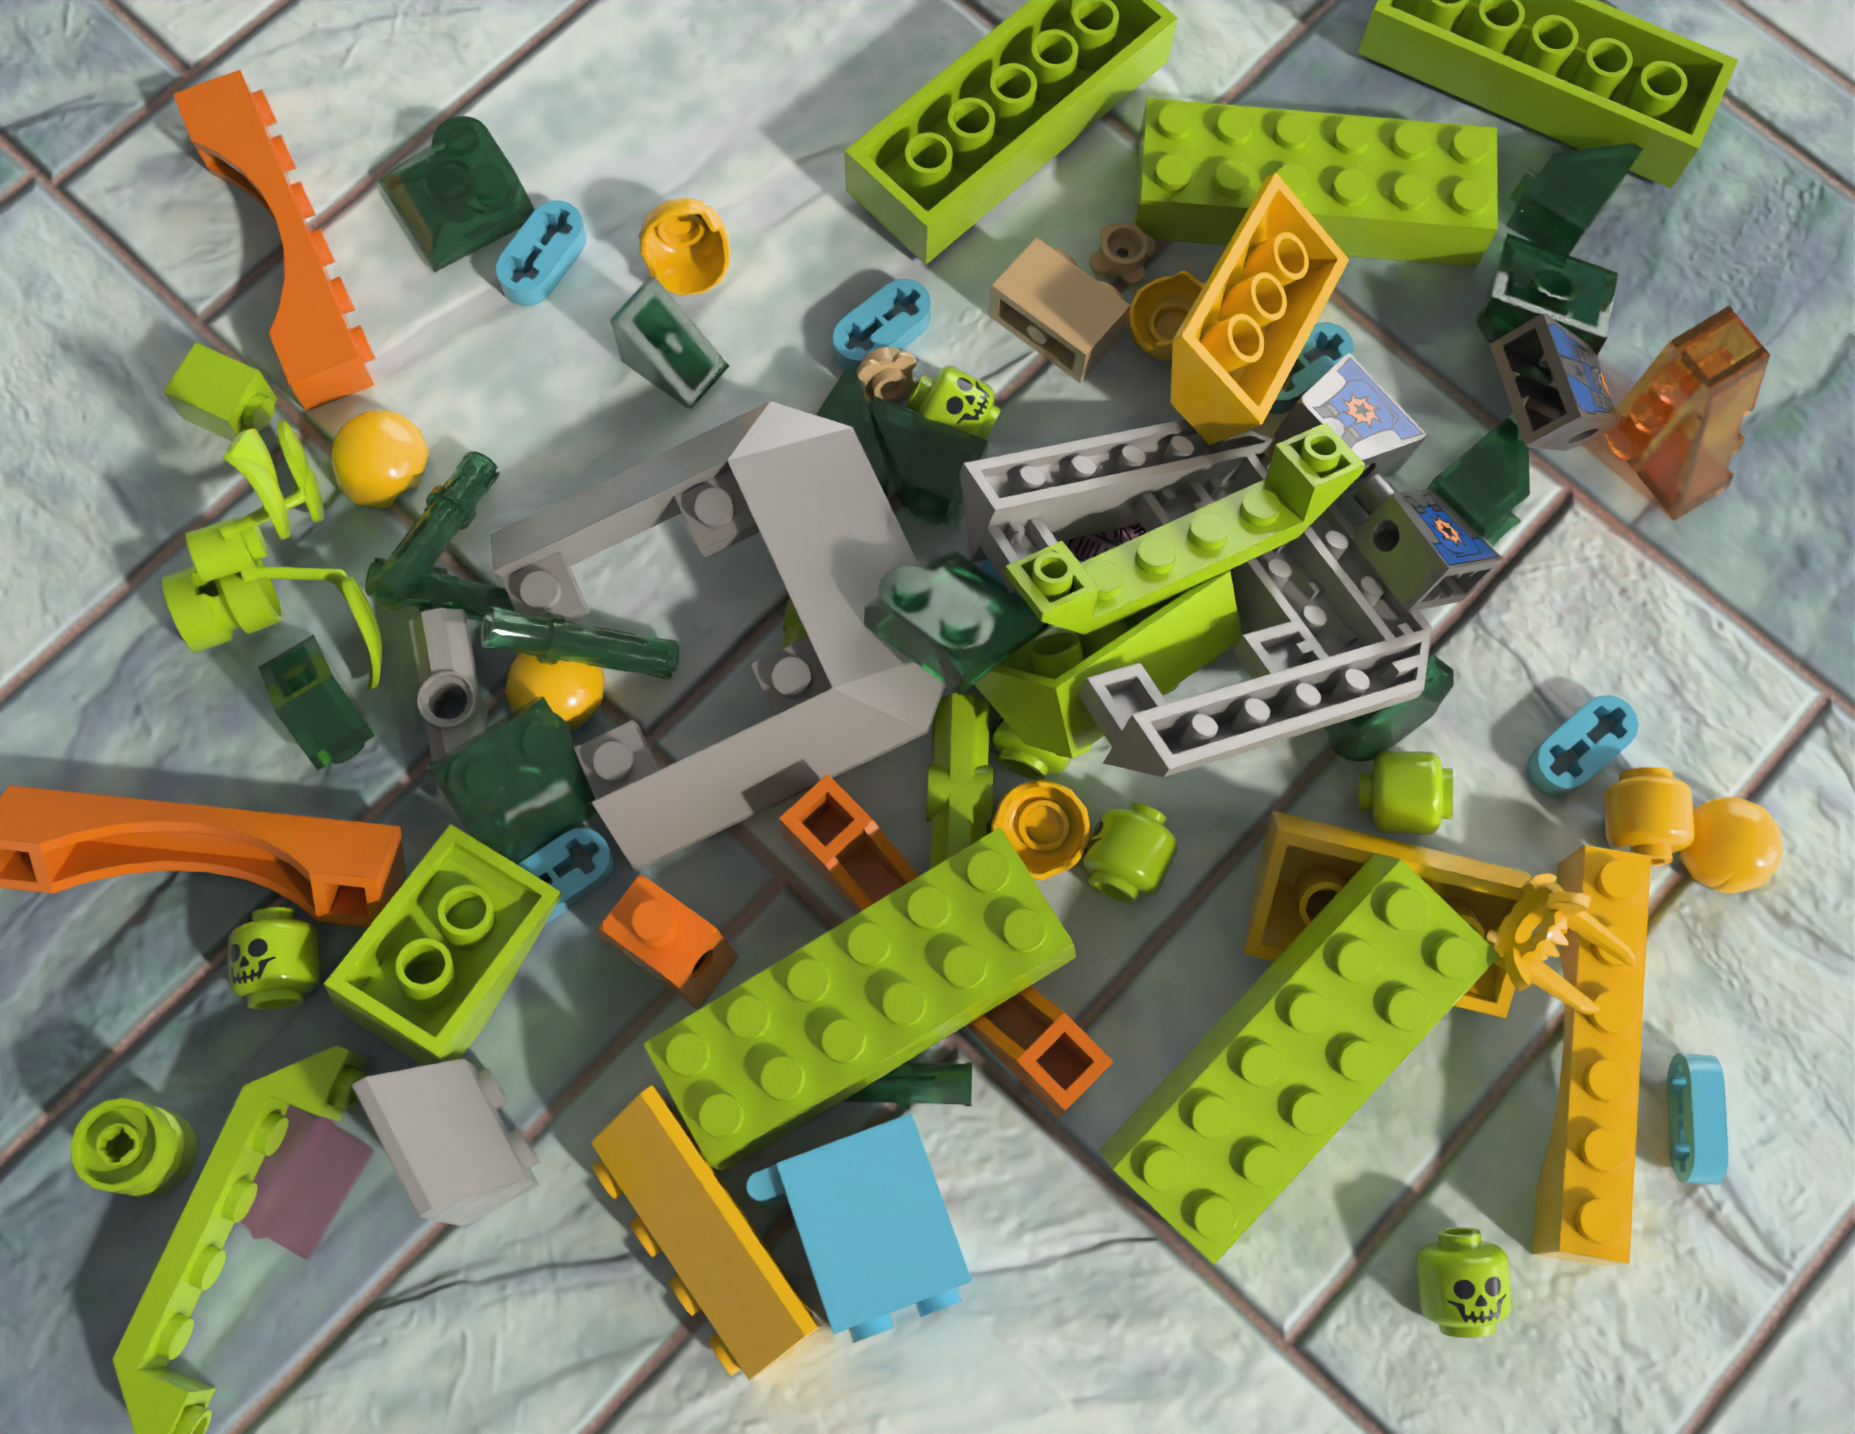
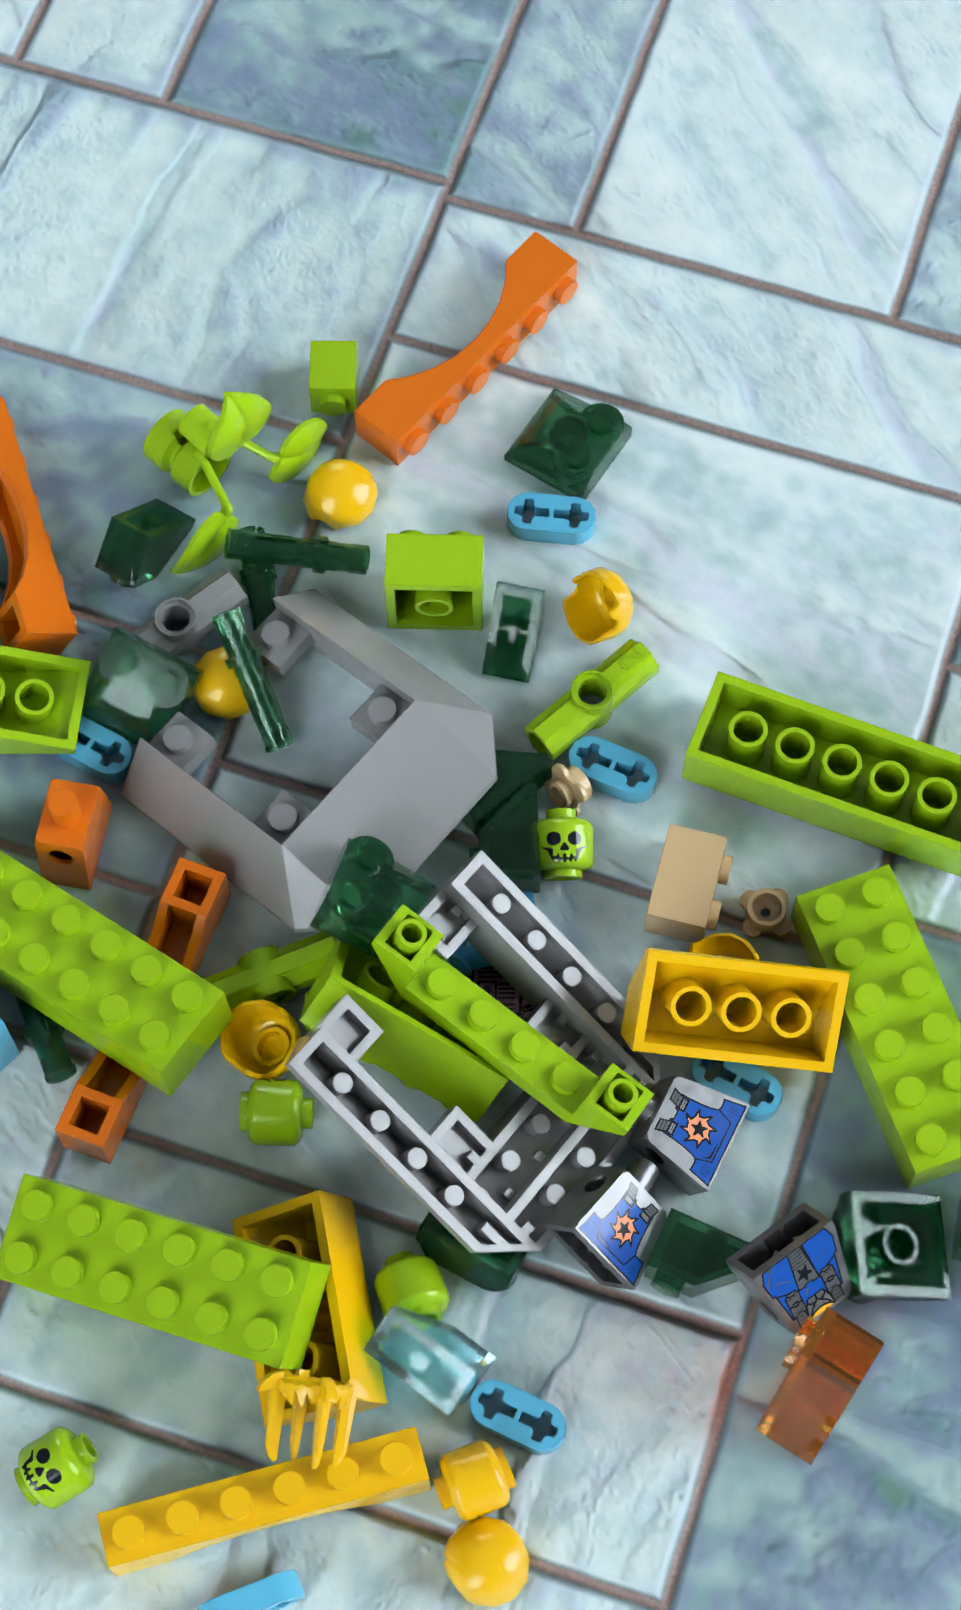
camera: 70 degrees right, 5 degrees down
none -> clear light blue slope [363,1305,496,1415]
none -> lime brick [384,530,484,630]
none -> lime piece [524,639,659,762]

